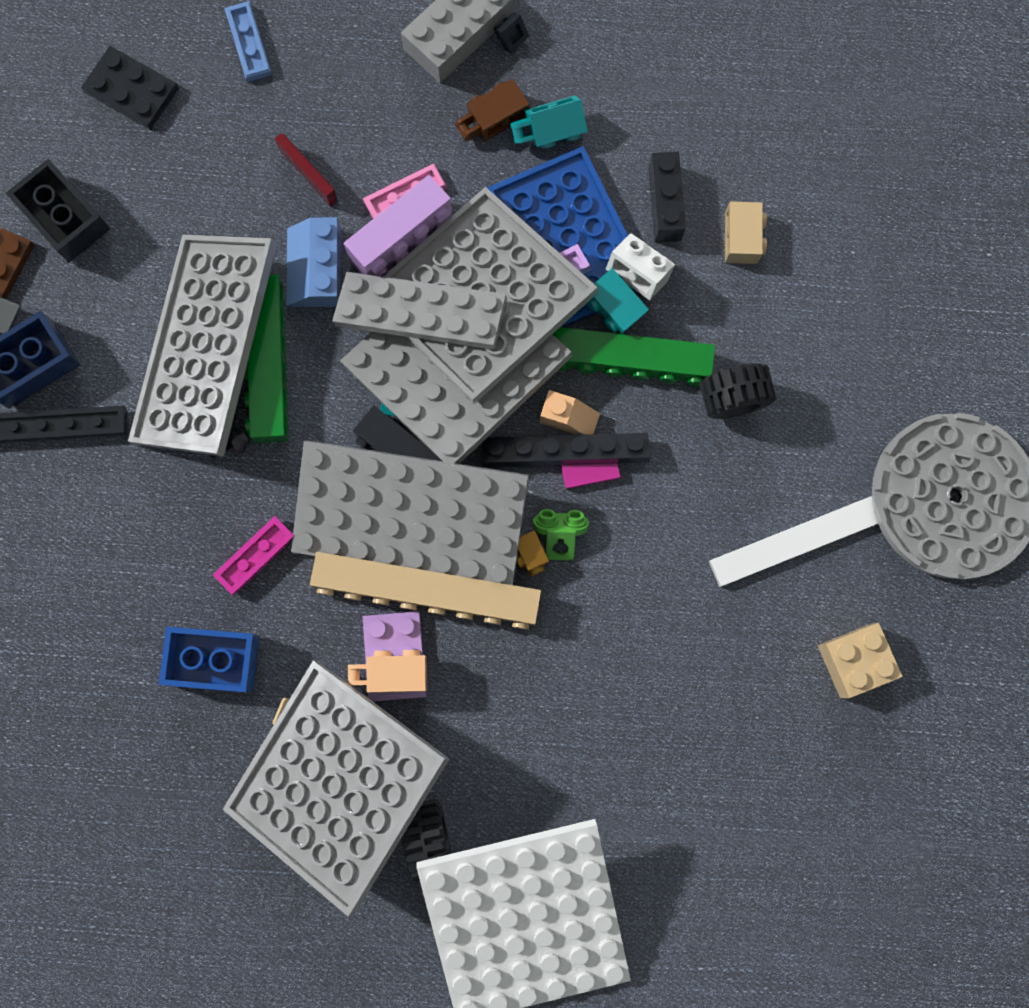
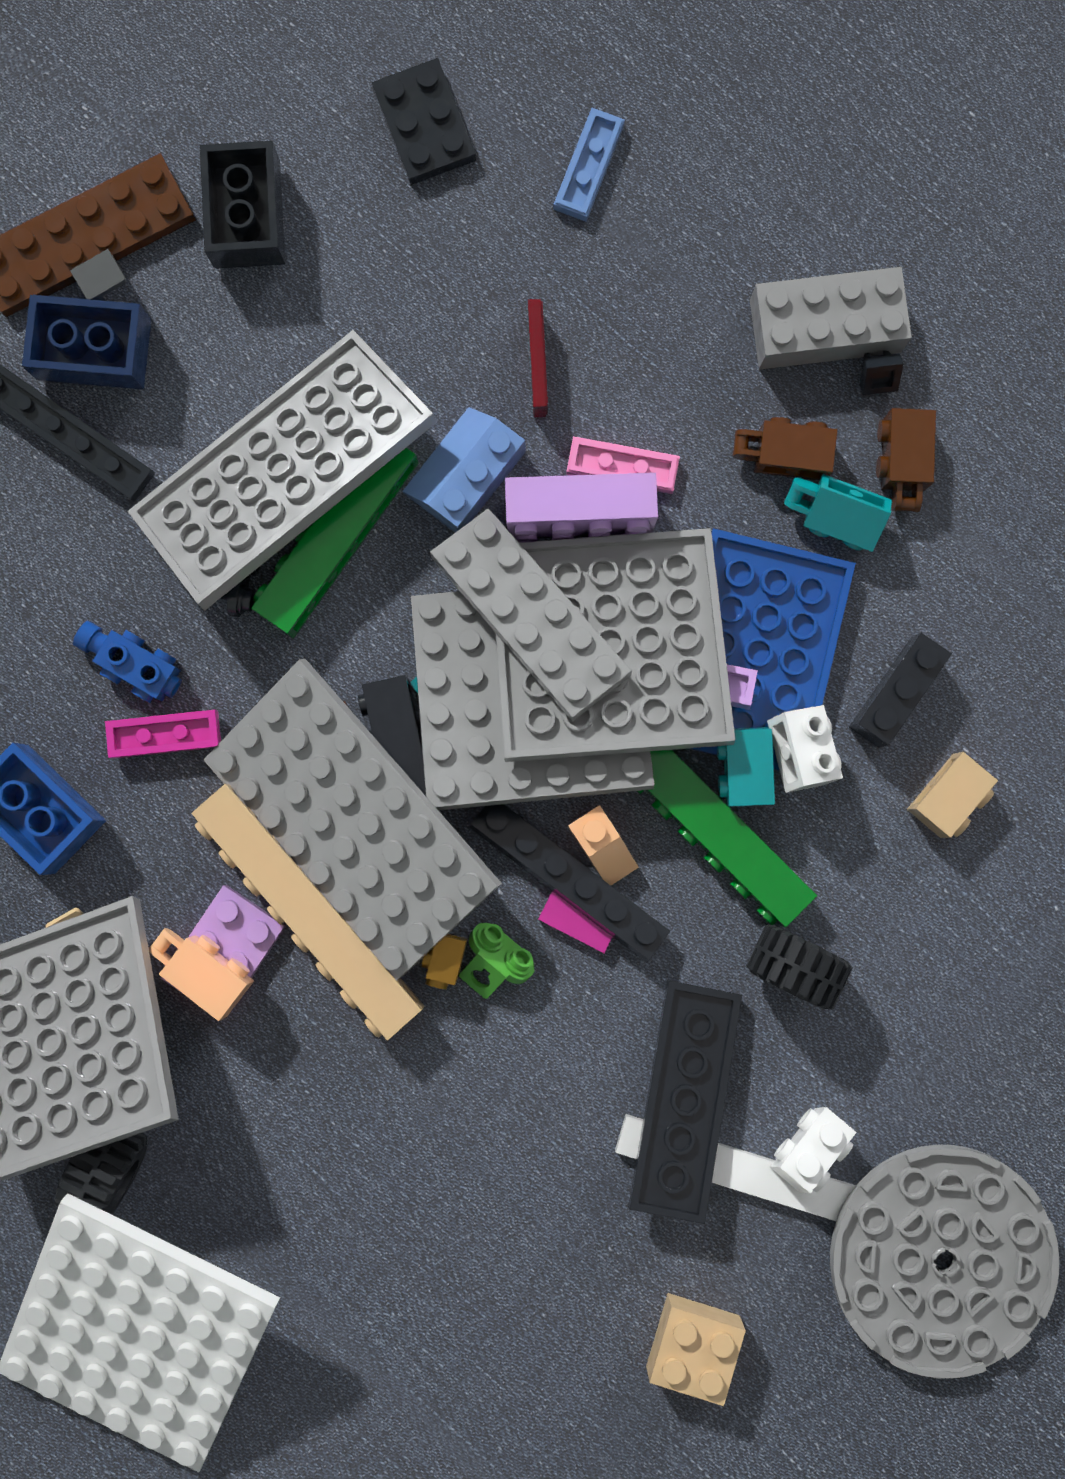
camera: 45 degrees right, 5 degrees up
none -> blue brick [73,621,182,703]
none -> black plate [628,980,742,1224]
none -> white brick [770,1107,856,1194]
none -> reddish brown brick [876,408,936,512]

